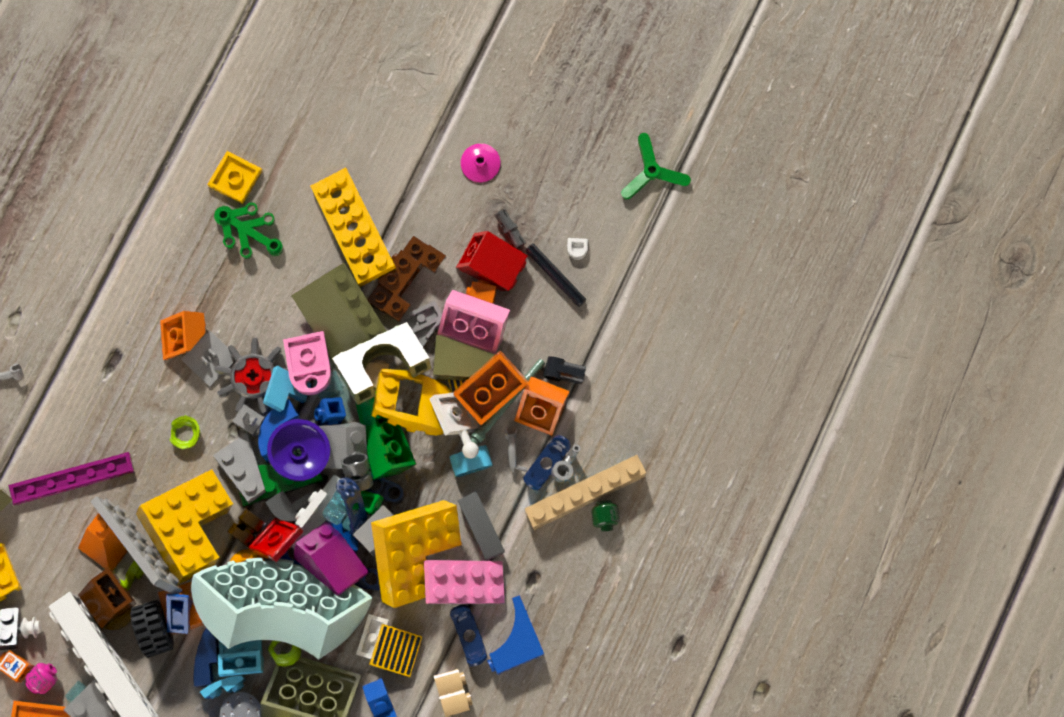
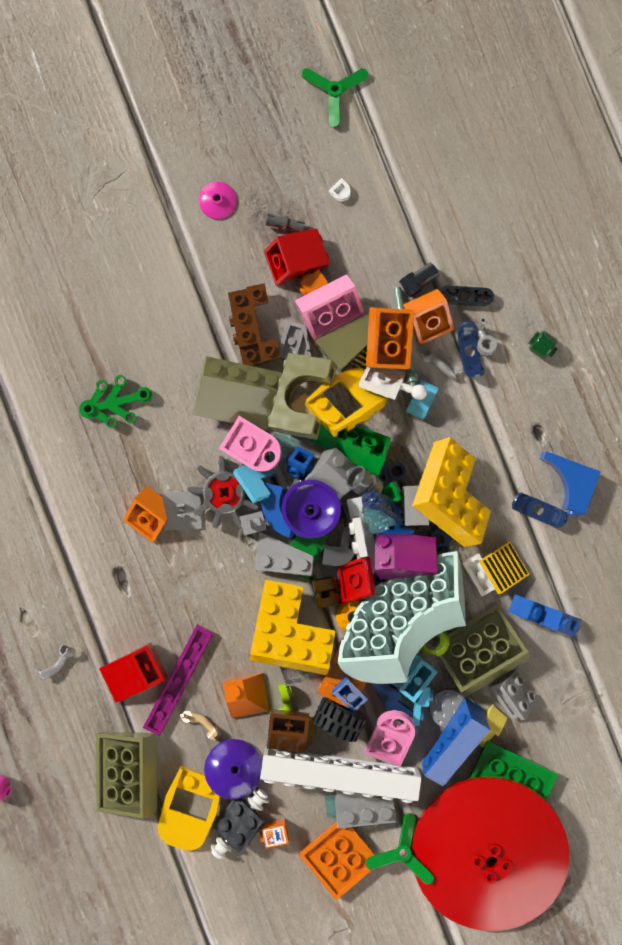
camera: 50 degrees left, 10 degrees up
dark pink head [25,663,58,694] -> none
light grey plate [91,496,182,594] -> none
lime piece [169,415,201,449] -> none
yellow tile [207,151,263,204] -> none
yellow plate [310,168,396,287] -> none
bright pink plate [424,560,505,604] -> none
tan brick [434,669,473,717] -> none
dark grey slope [457,492,505,561] -> none
tan brick [524,455,646,530] -> none
black axle [526,243,586,307] -> none
none -> red slope [99,642,168,703]
none -> tan piece [180,711,221,740]
none -> dark purple dish [204,739,262,799]
none -> bright pink plate [364,710,415,767]
none -> black beam [440,285,494,307]

